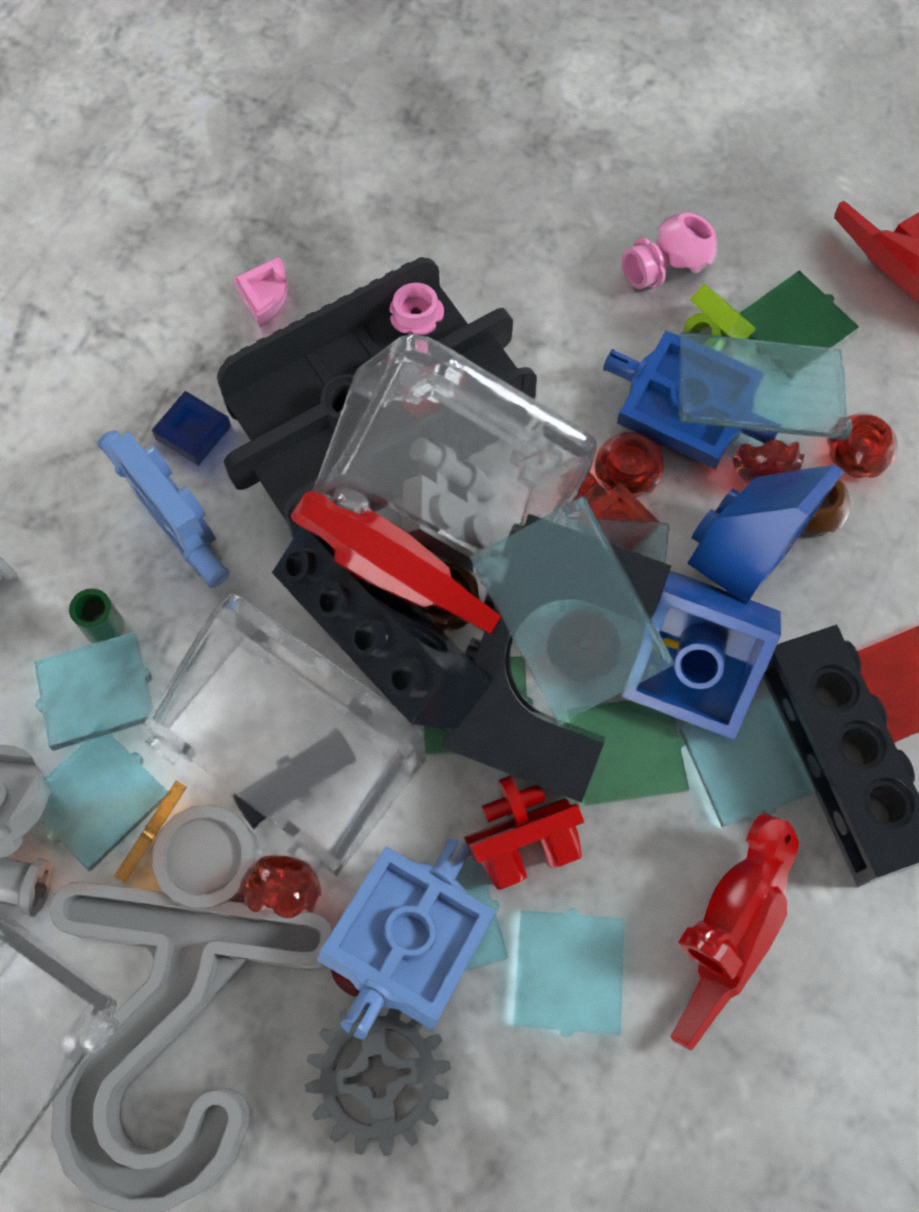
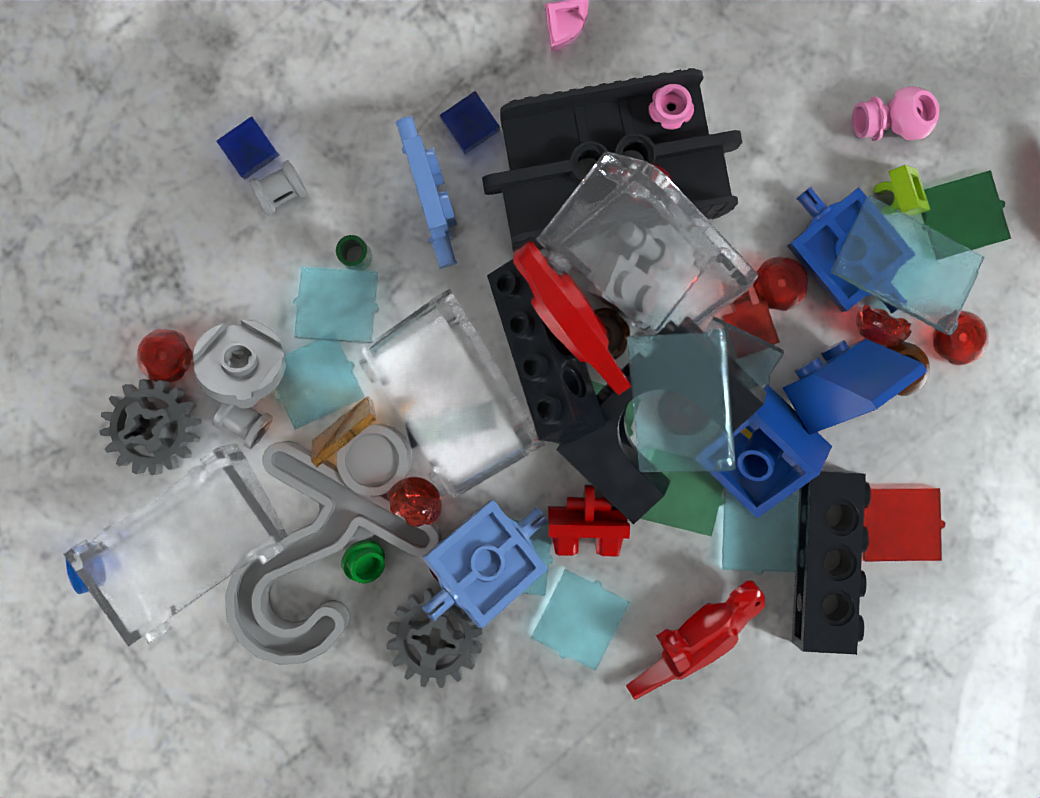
camera: 20 degrees right, 20 degrees up
none -> green plate [341,540,385,584]

